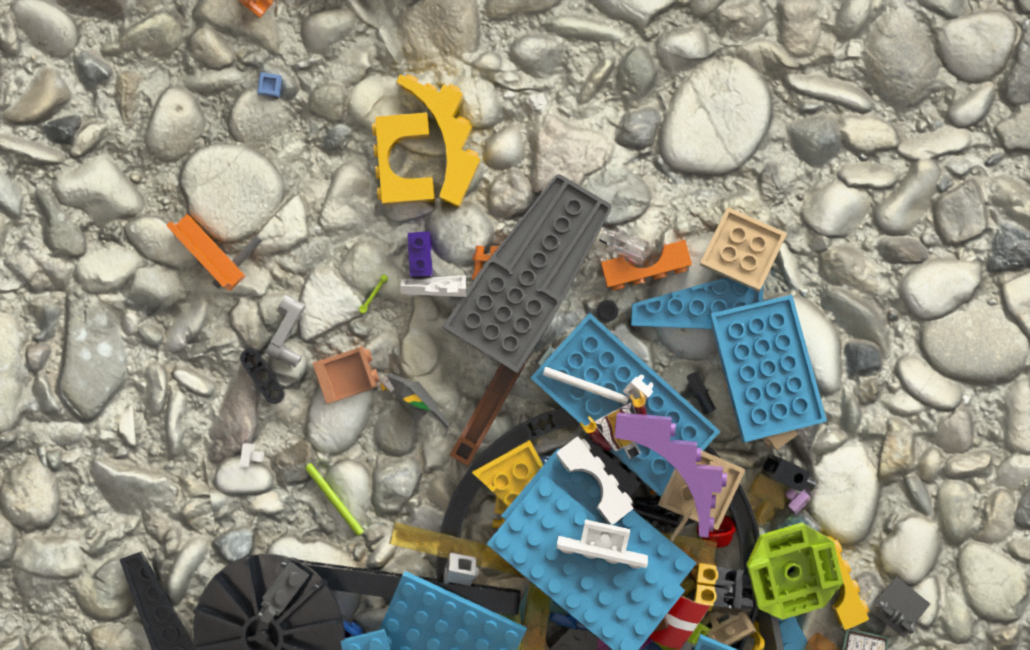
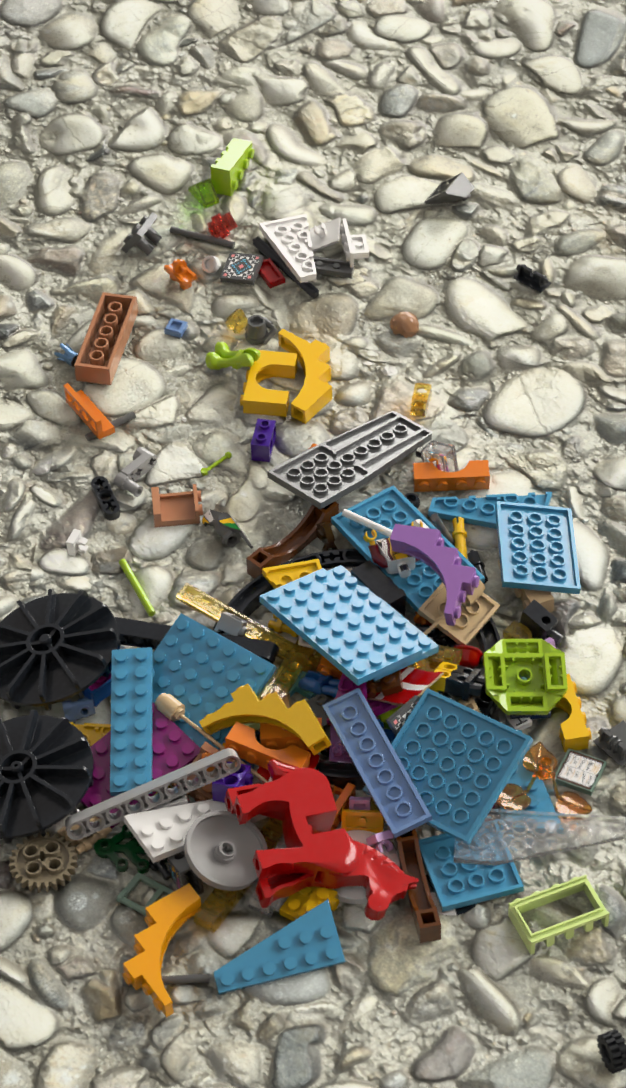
camera: 15 degrees right, 40 degrees down
dark grey hinge [257,561,309,624] -> none
white wing [400,275,467,297] -> none
white arch [555,436,633,525] -> none
white bracket [556,520,648,569] -> none
tan plate [700,207,787,292] -> none
none -> flat silver piece [54,343,78,367]
none -> nougat brick [74,292,138,385]
none -> lime piece [205,342,261,370]
none -> clear yellow tile [225,308,248,334]
none -> dark grey piece [245,315,277,345]
none -> dark brown plate [316,522,338,552]
none -> medium nougat hair [390,311,419,338]
none -> clear yellow leg [410,383,432,417]
none -> dark grey bar [431,513,455,546]
none -> yellow pin [452,517,468,560]

